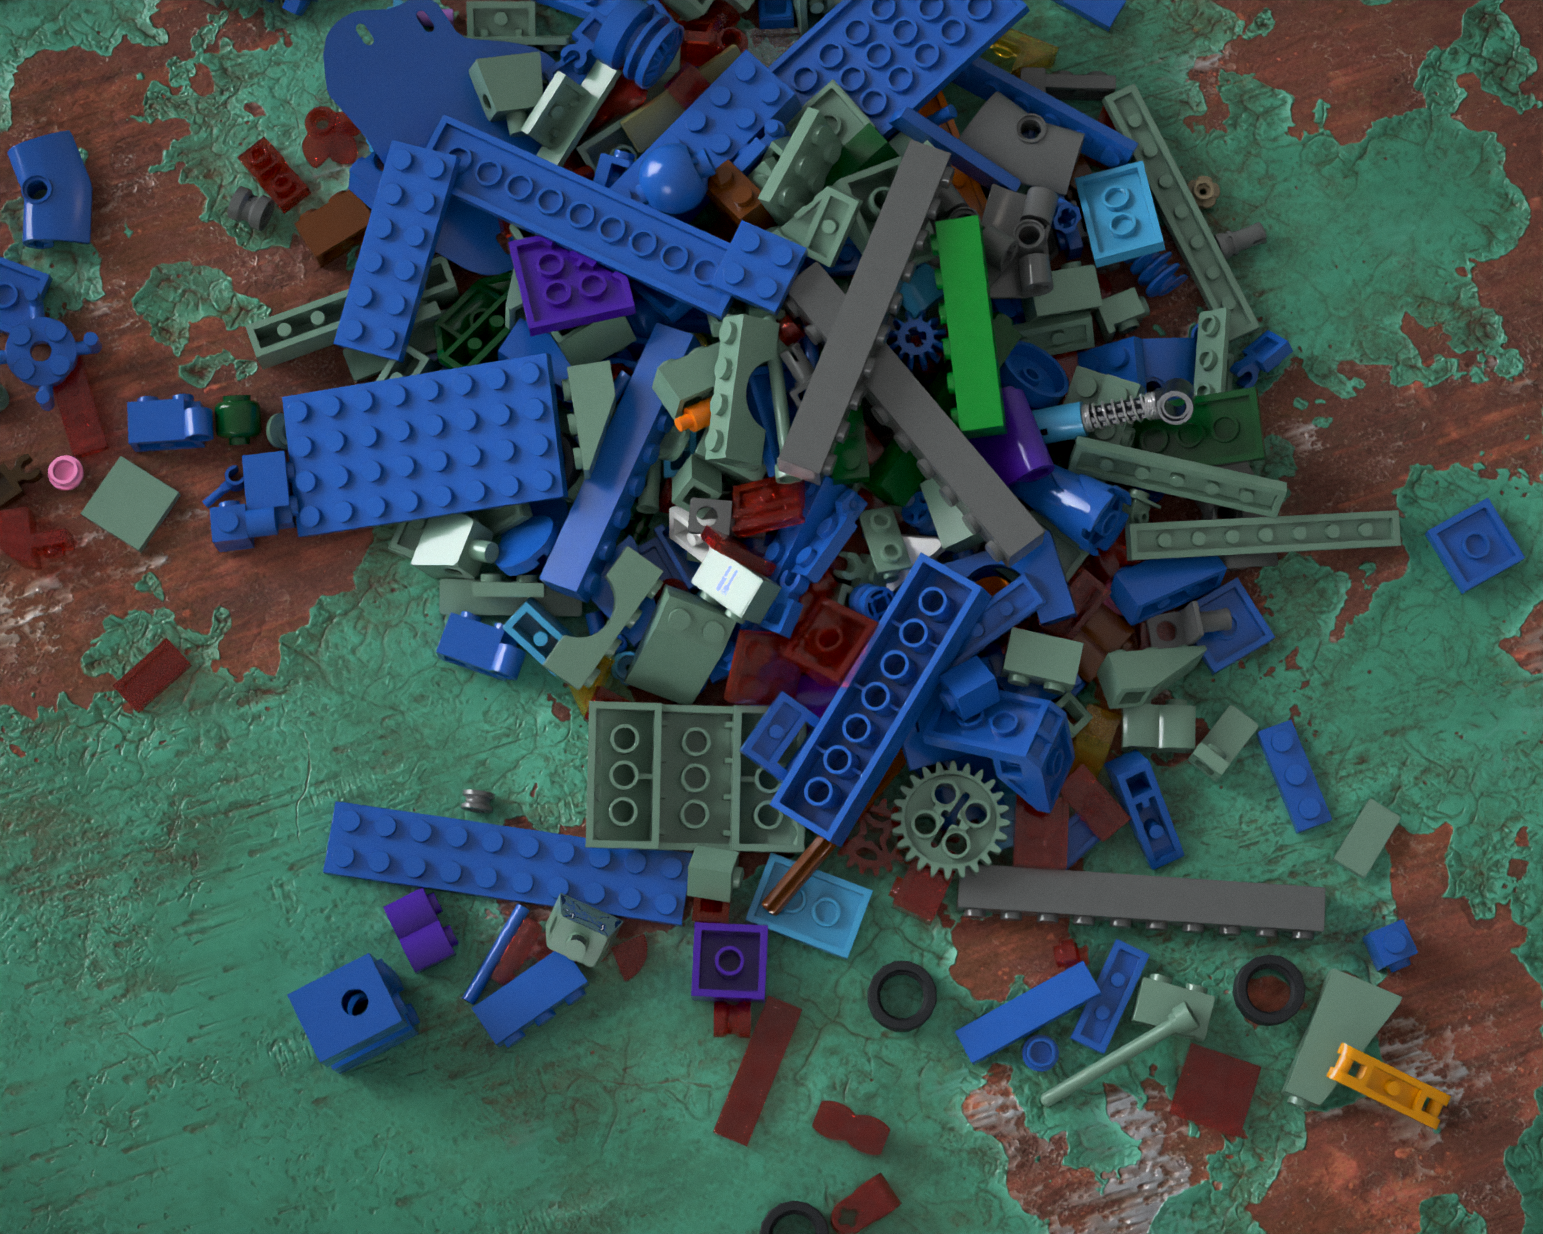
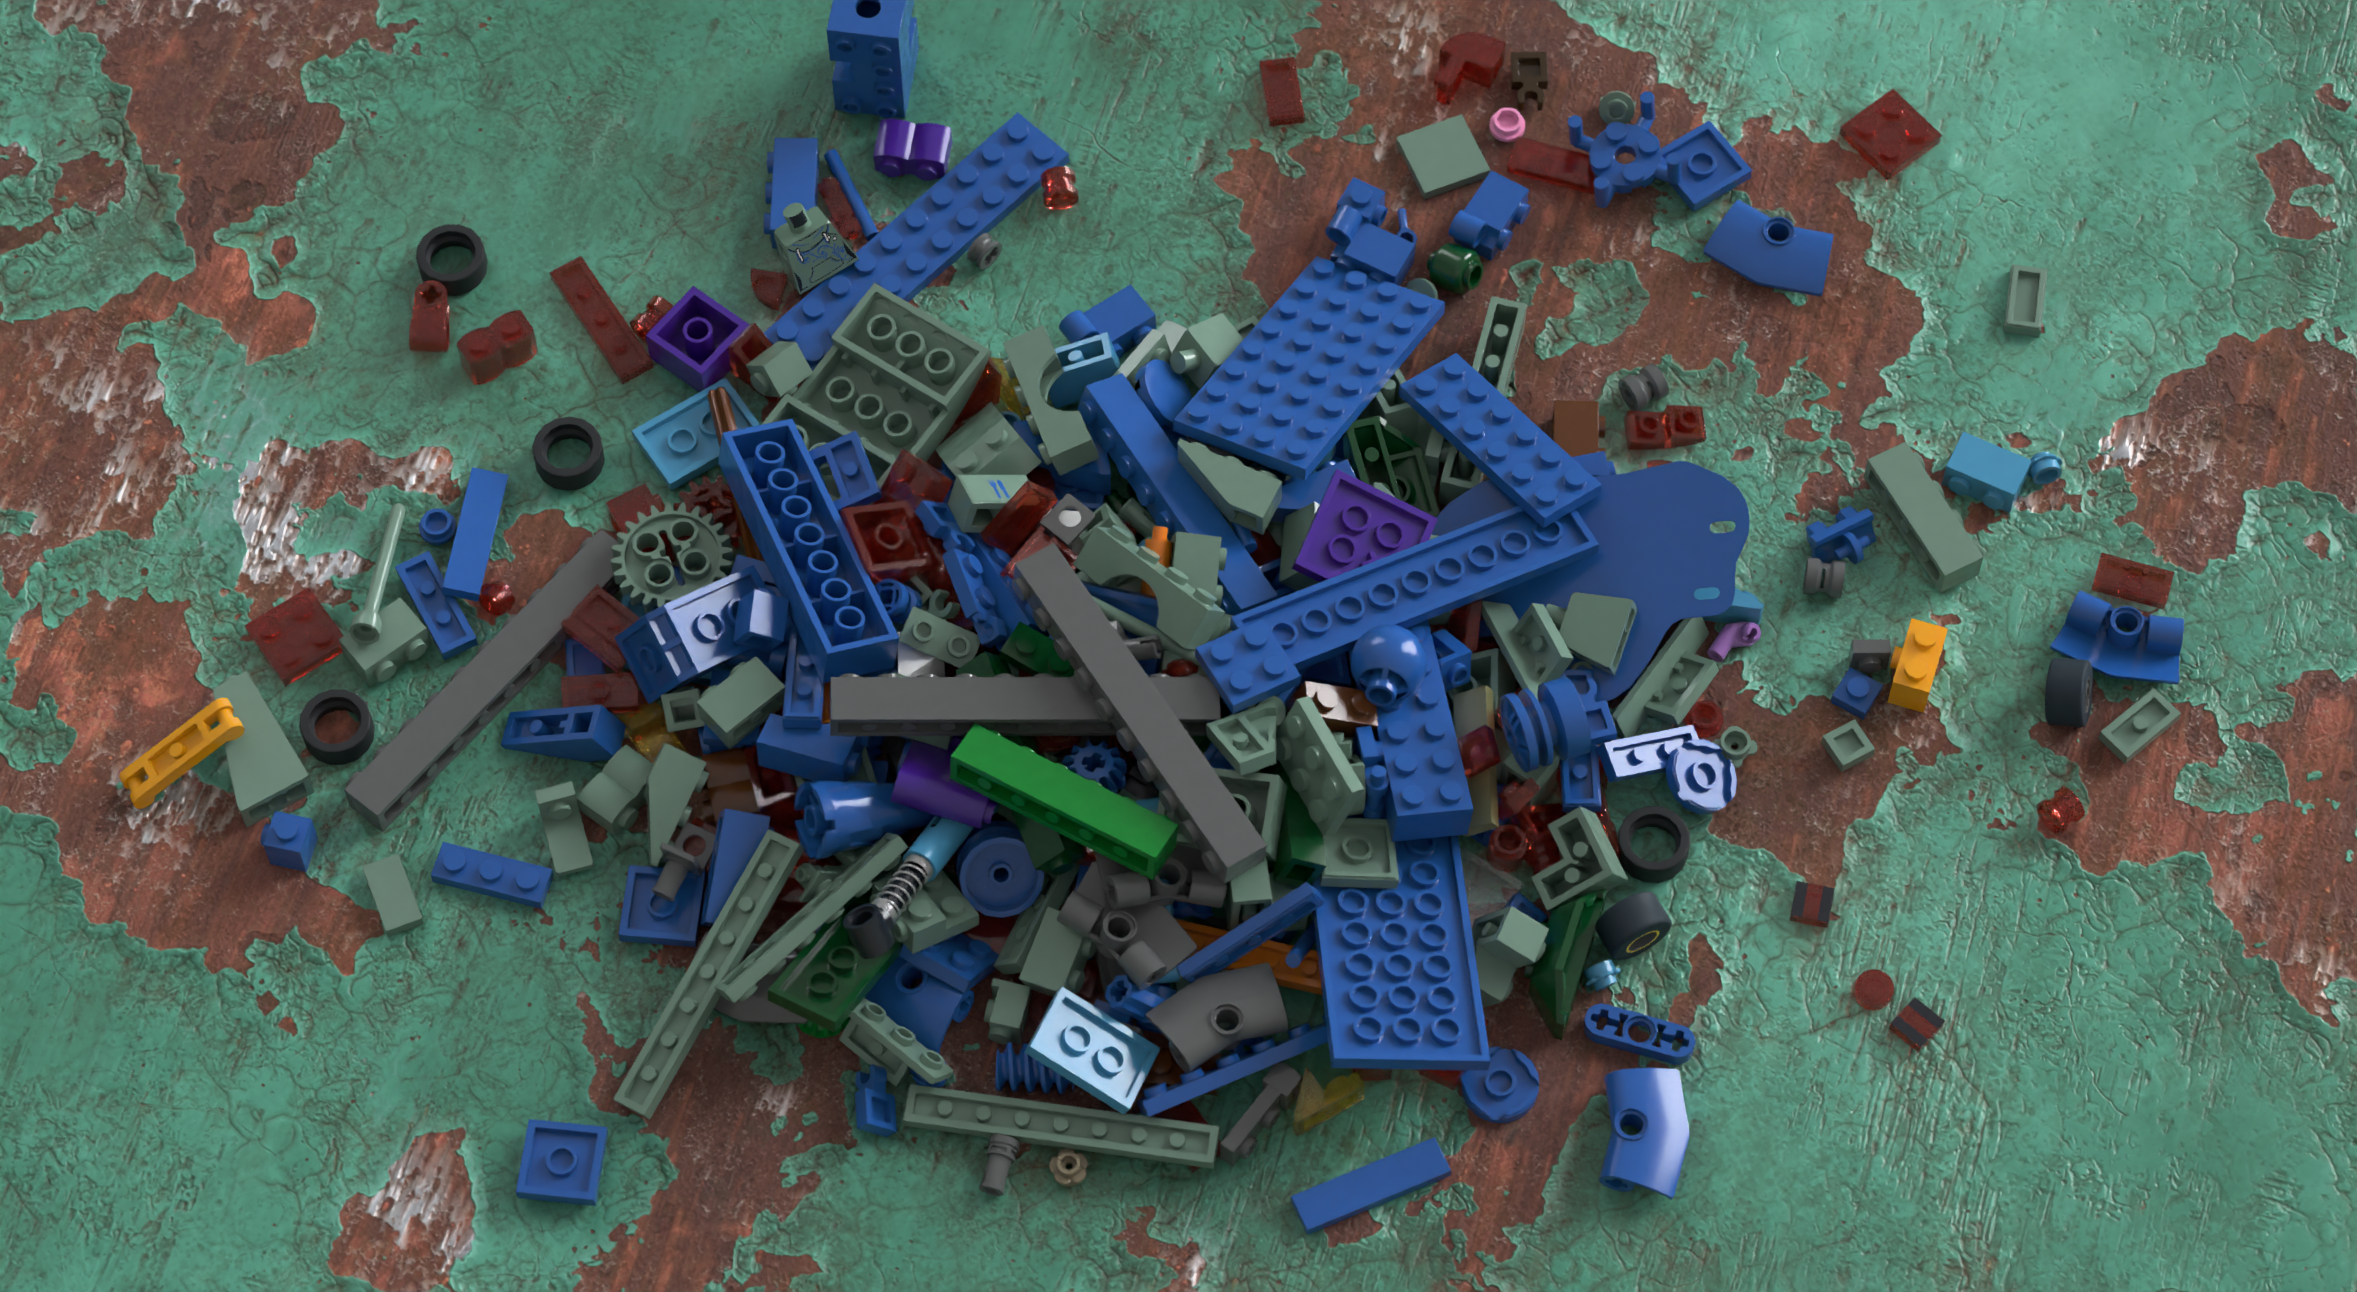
camera: 125 degrees right, 15 degrees down
none -> clear red wheel [1040,166,1079,210]

